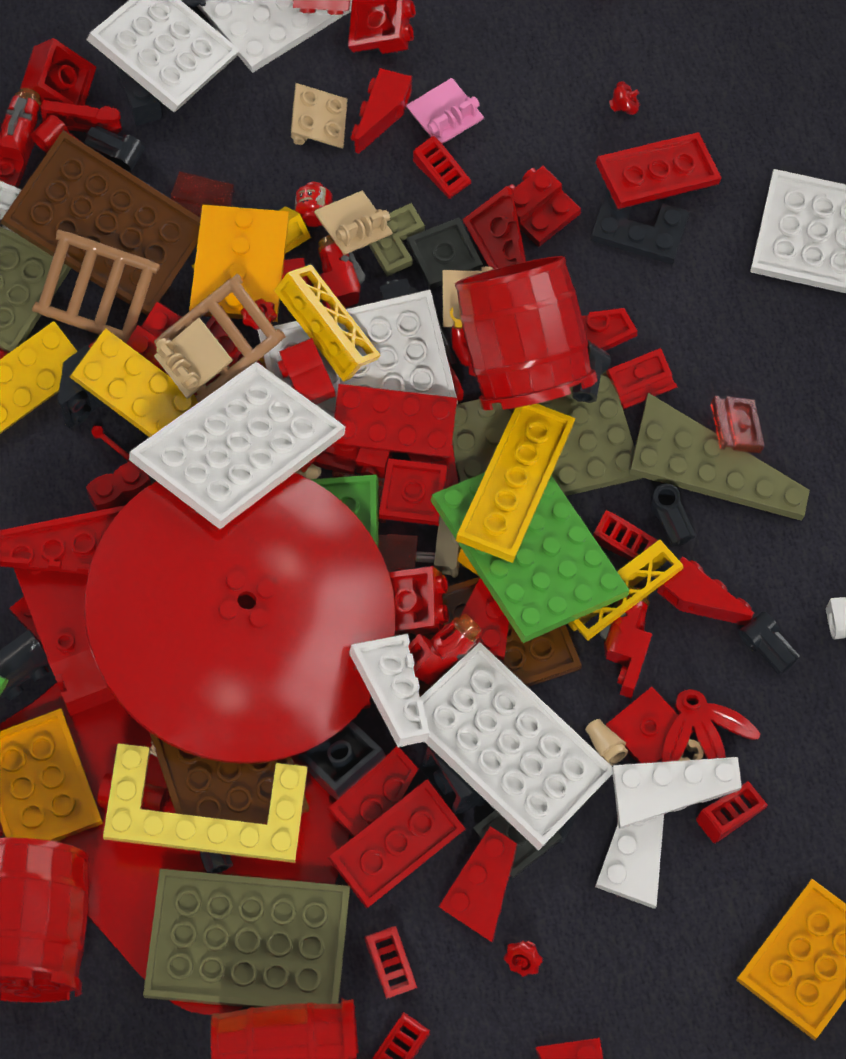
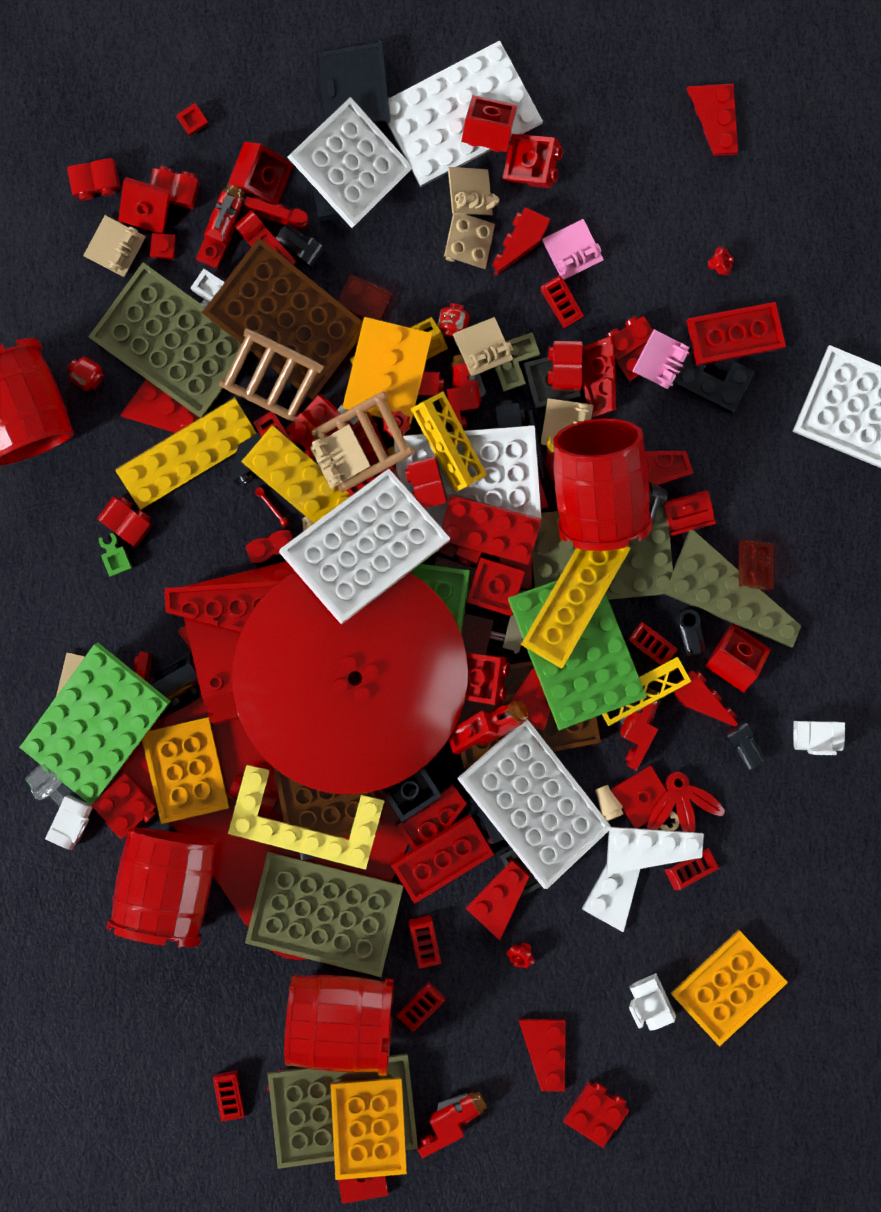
camera: 10 degrees right, 20 degrees up
white wing [349,634,429,747] -> none
none -> tan hinge [448,167,499,215]
none -> red brick [548,341,582,390]
none -> white piece [629,973,676,1030]
none -> bright pink hinge [633,329,690,389]
none -> red slope [706,623,771,692]

